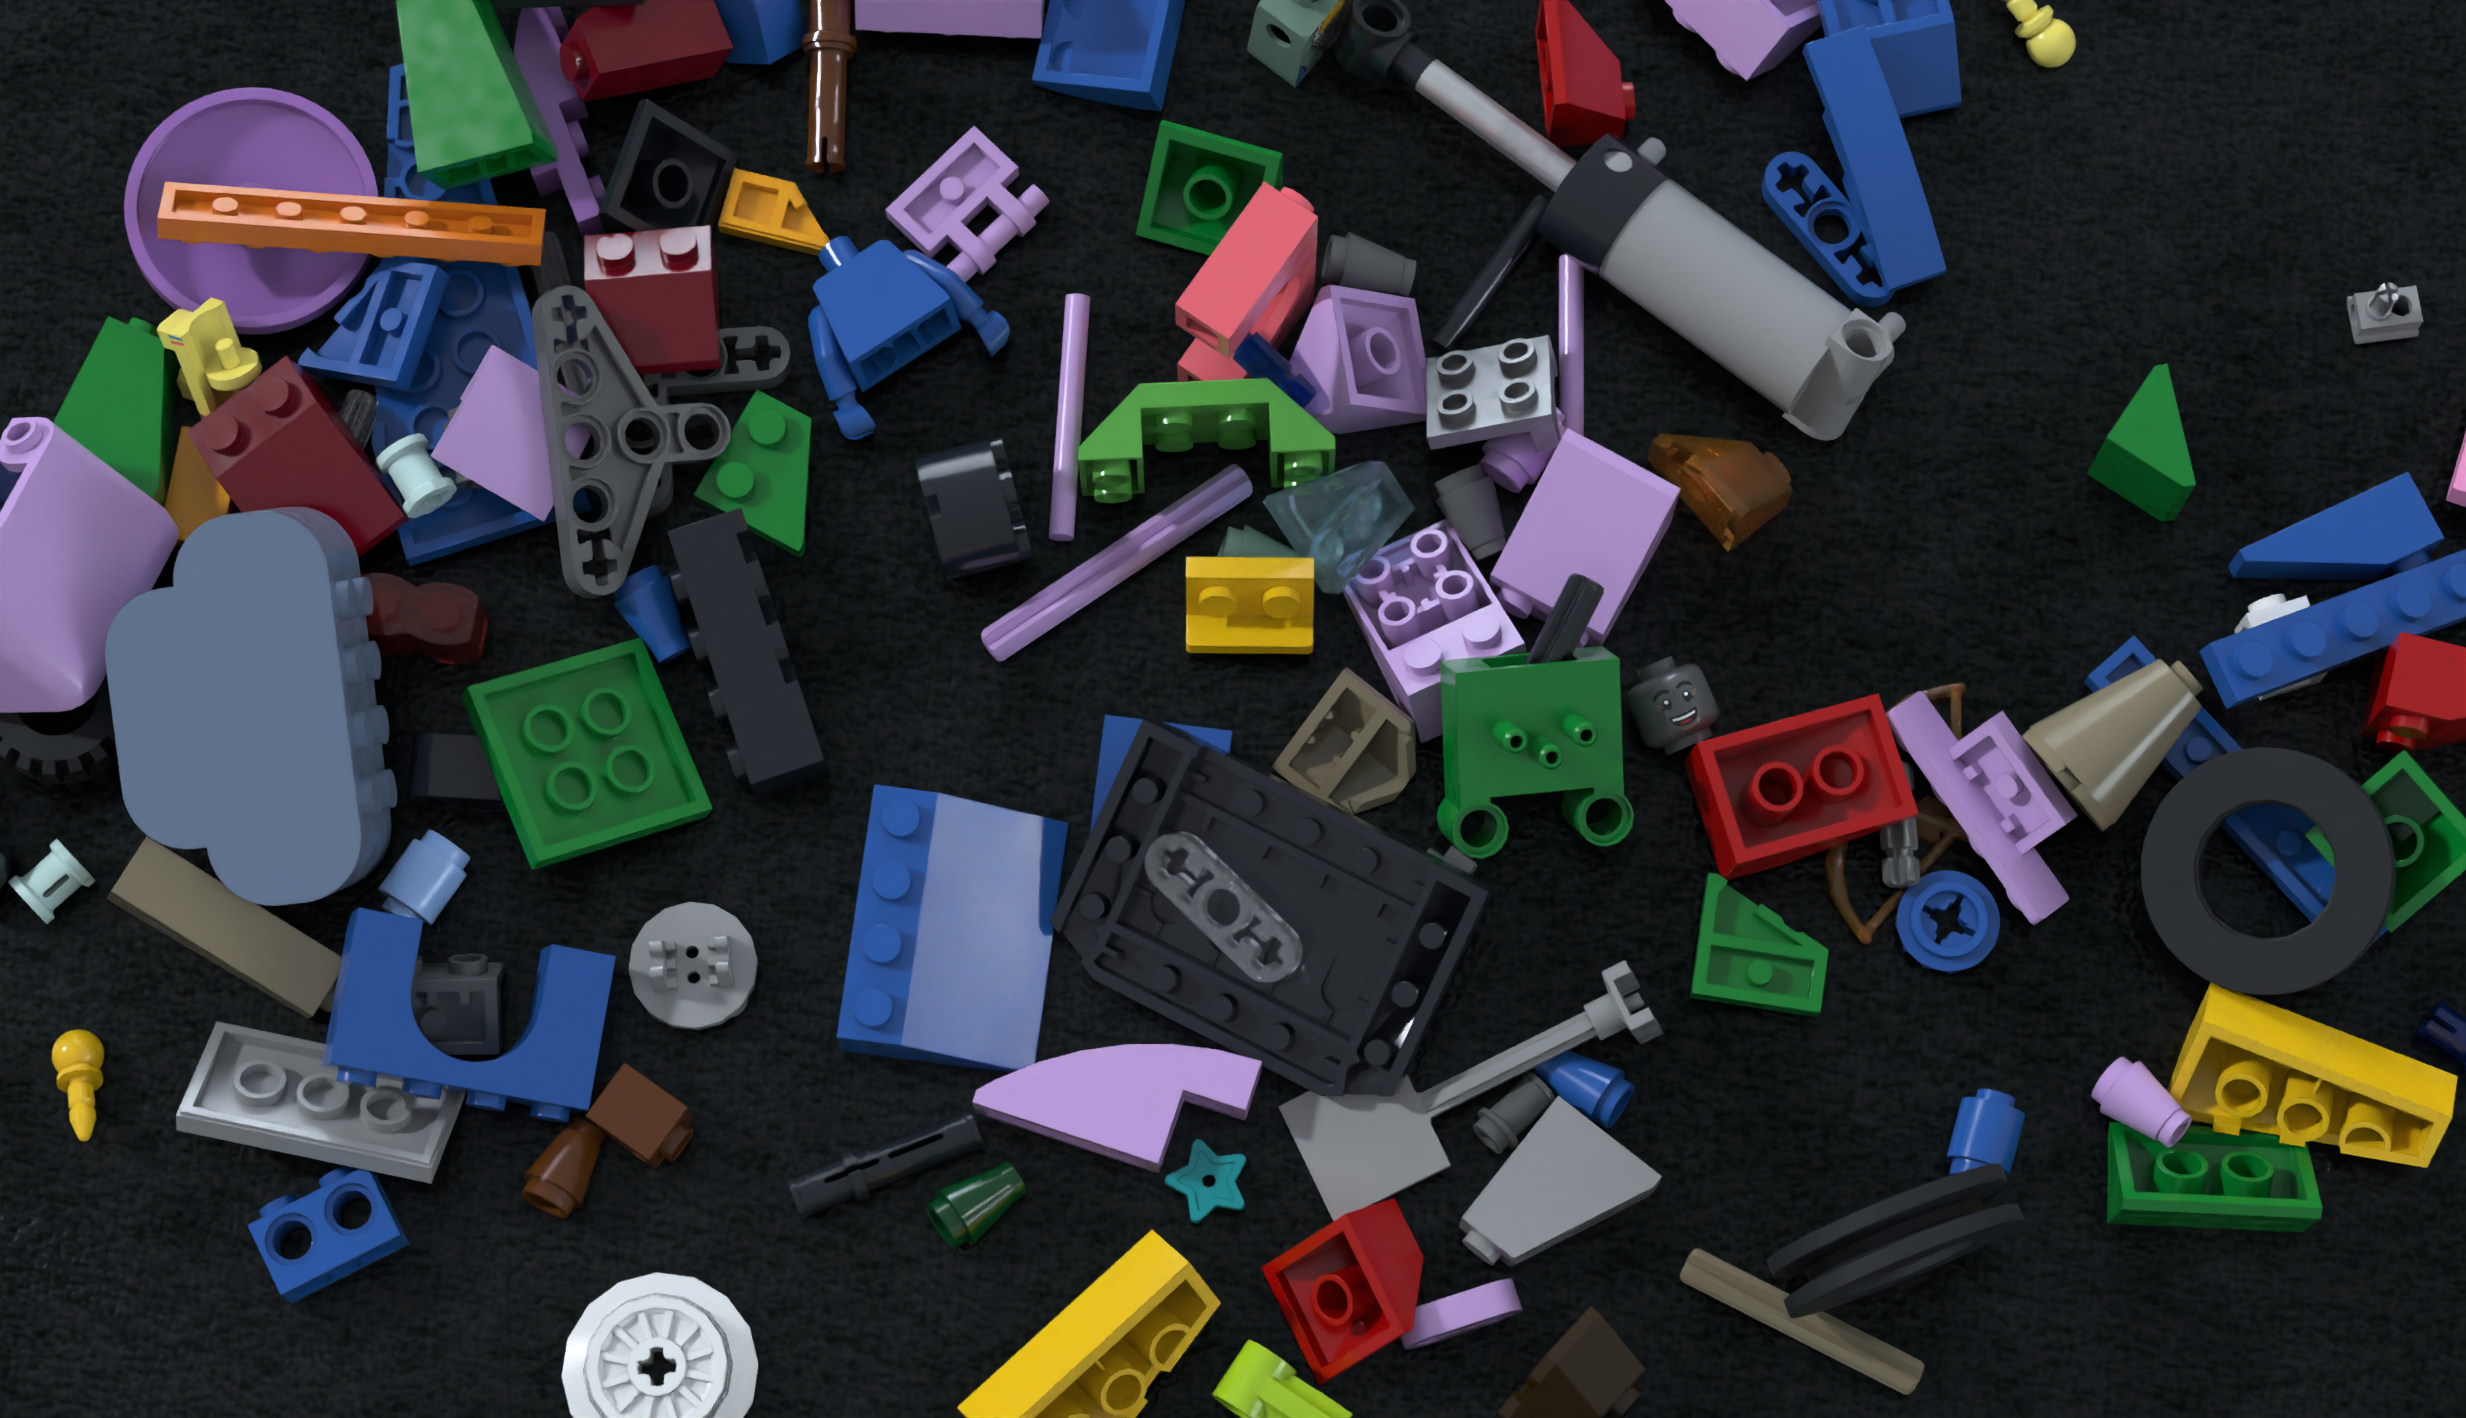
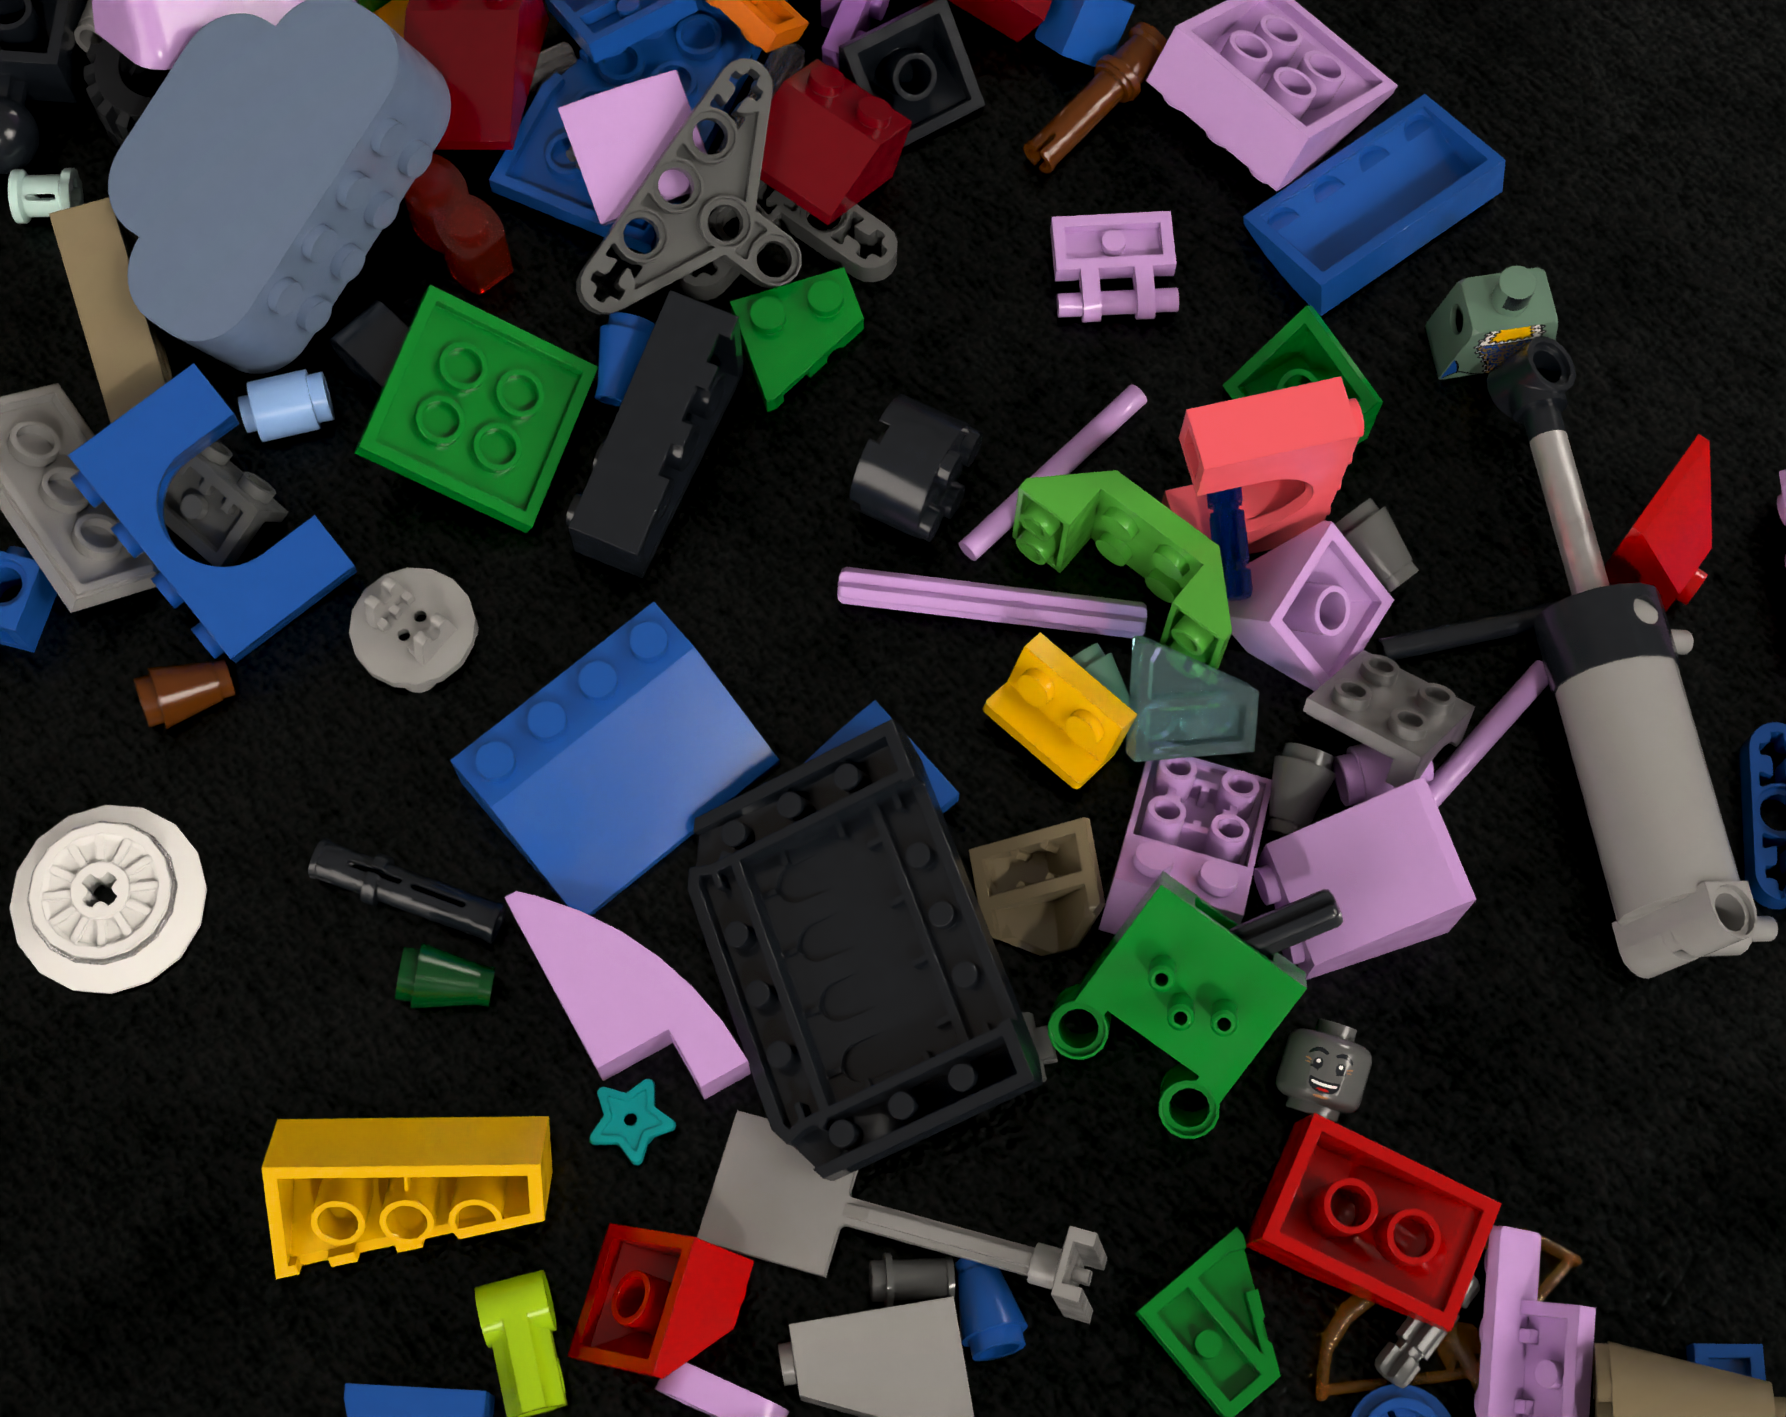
camera: 40 degrees right, 5 degrees down
light aqua bush [375,433,457,518] -> none
reddish brown brick [585,1062,694,1170] -> none
light orange tile [718,168,830,256] -> none
blue torso [808,236,1010,440] -> none
clear beam [1145,832,1302,983] -> none
clear orange slope [1647,433,1792,552] -> none

